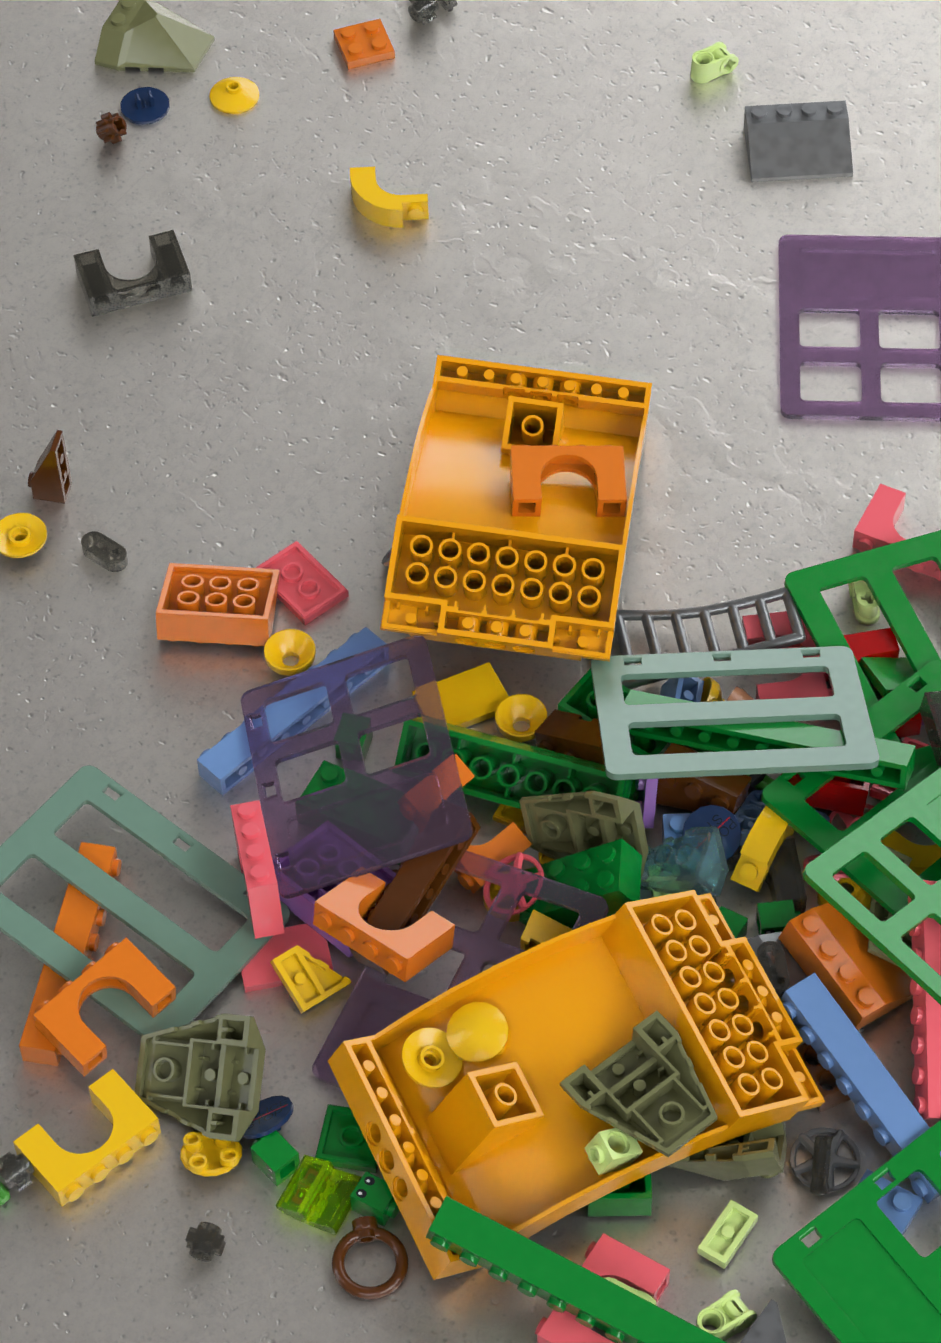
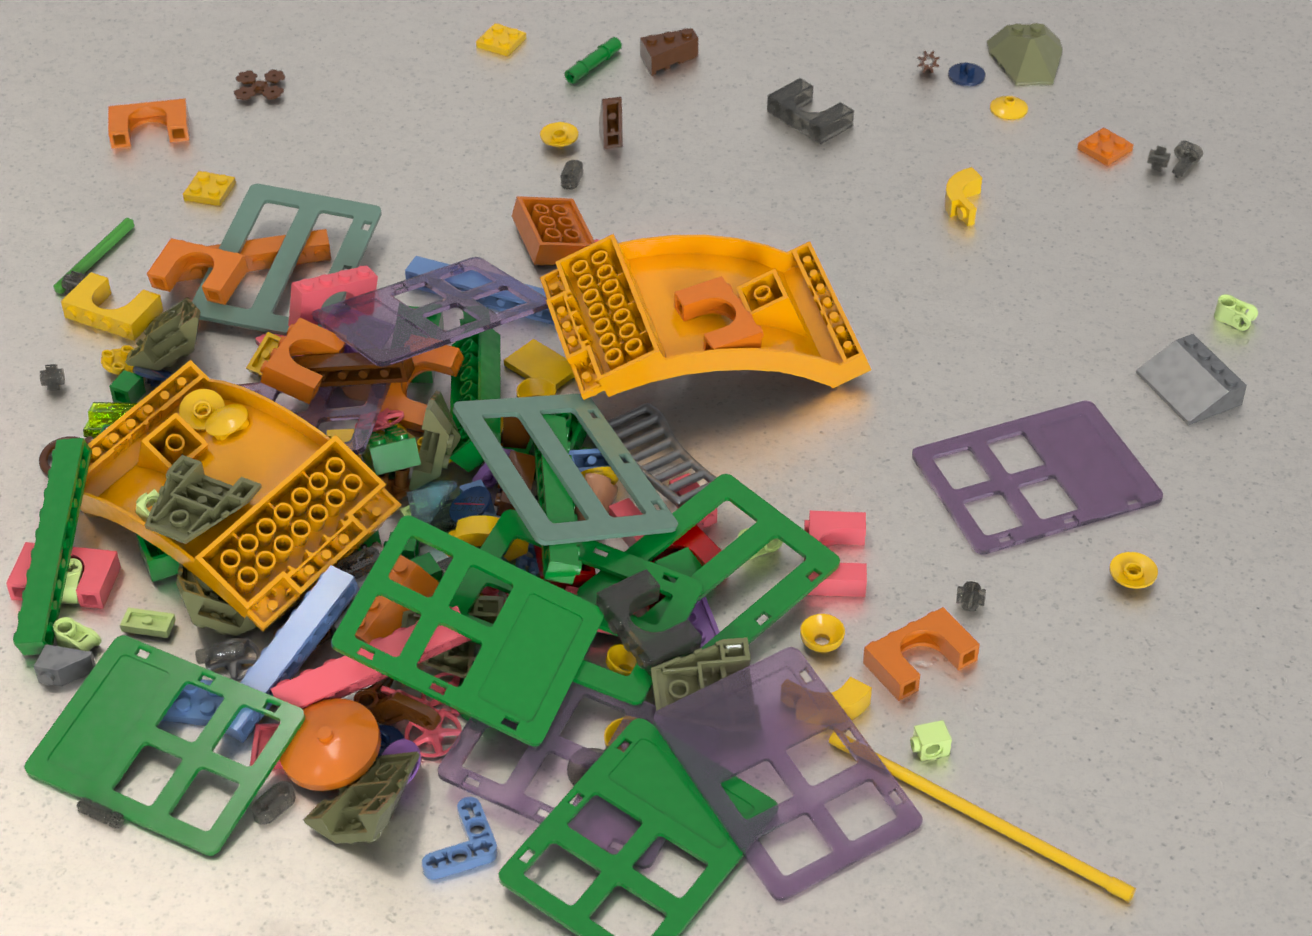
camera: 65 degrees right, 10 degrees down
yellow piece [264,629,316,676] -> none

